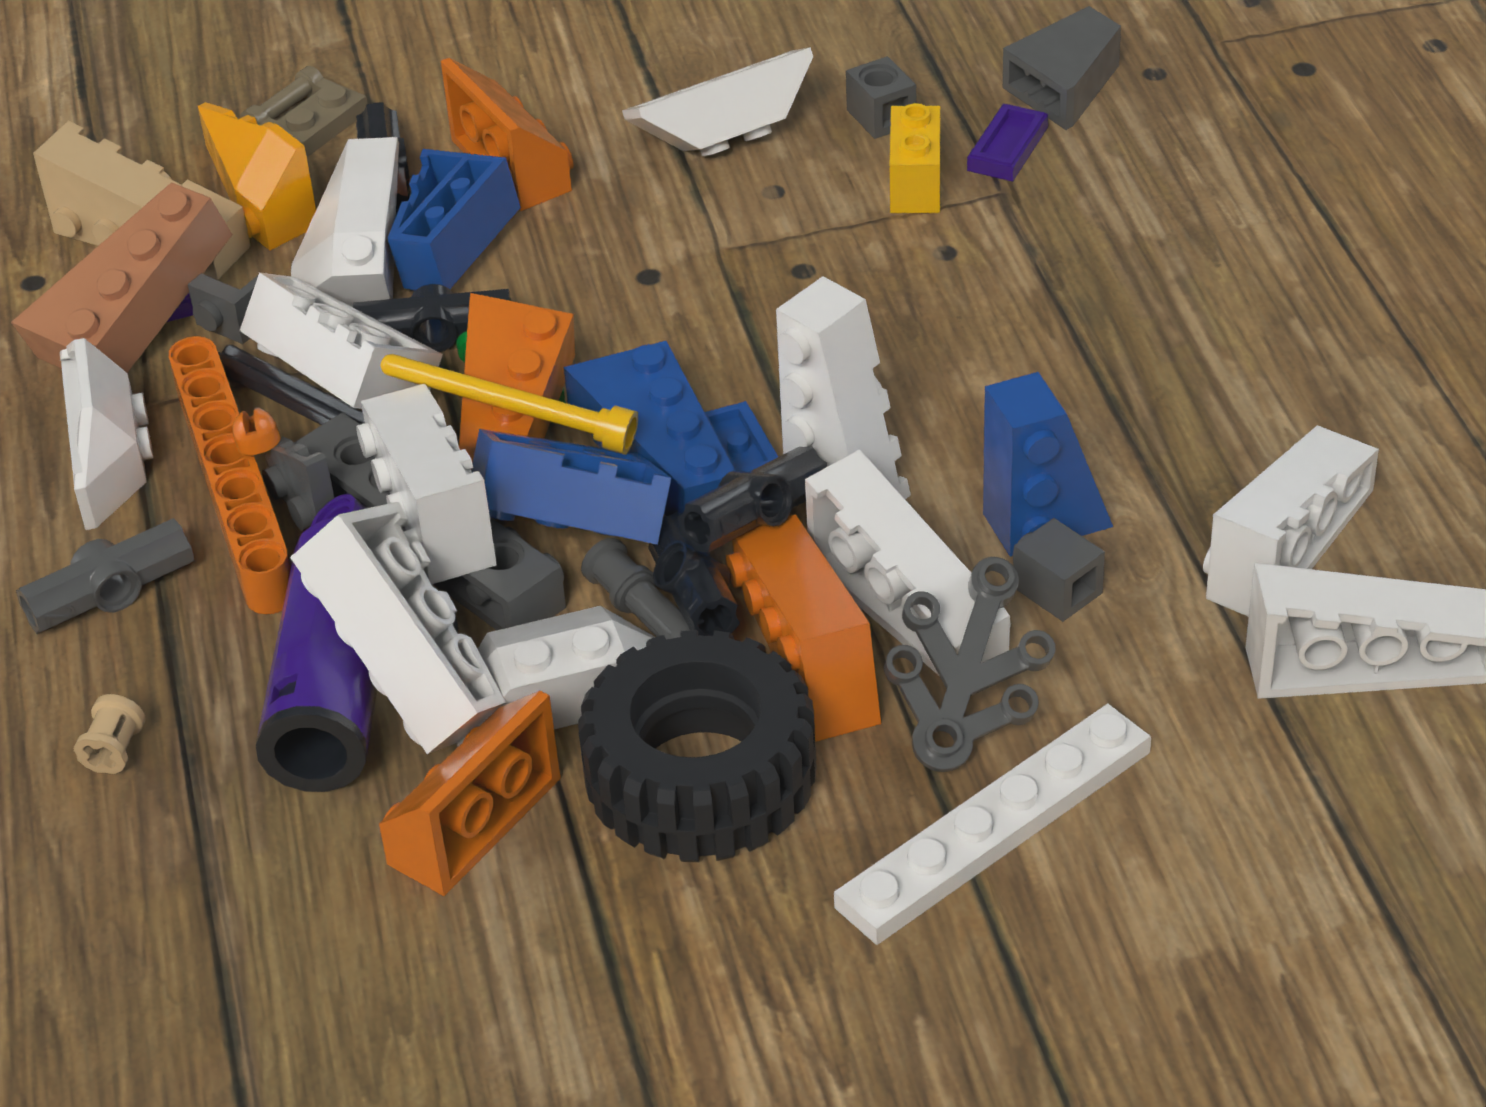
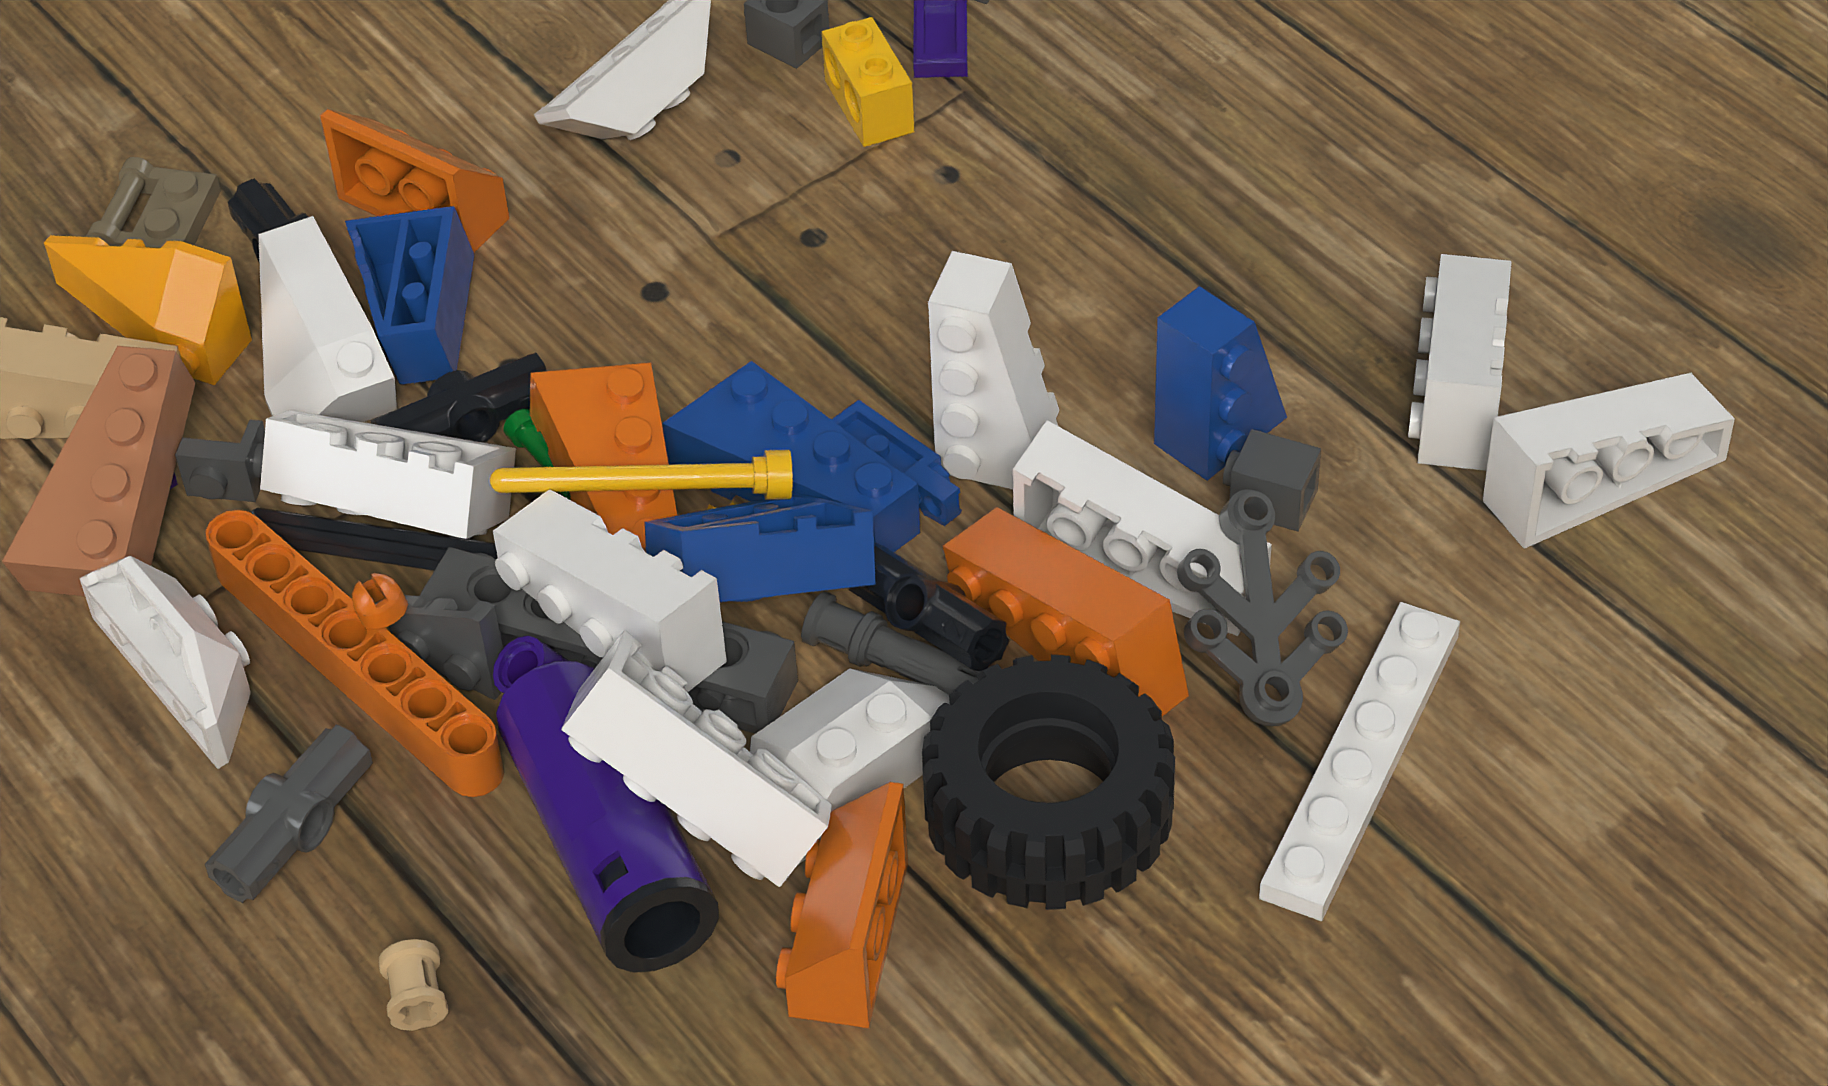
camera: 25 degrees left, 5 degrees up
black piece [677,447,827,552] -> none

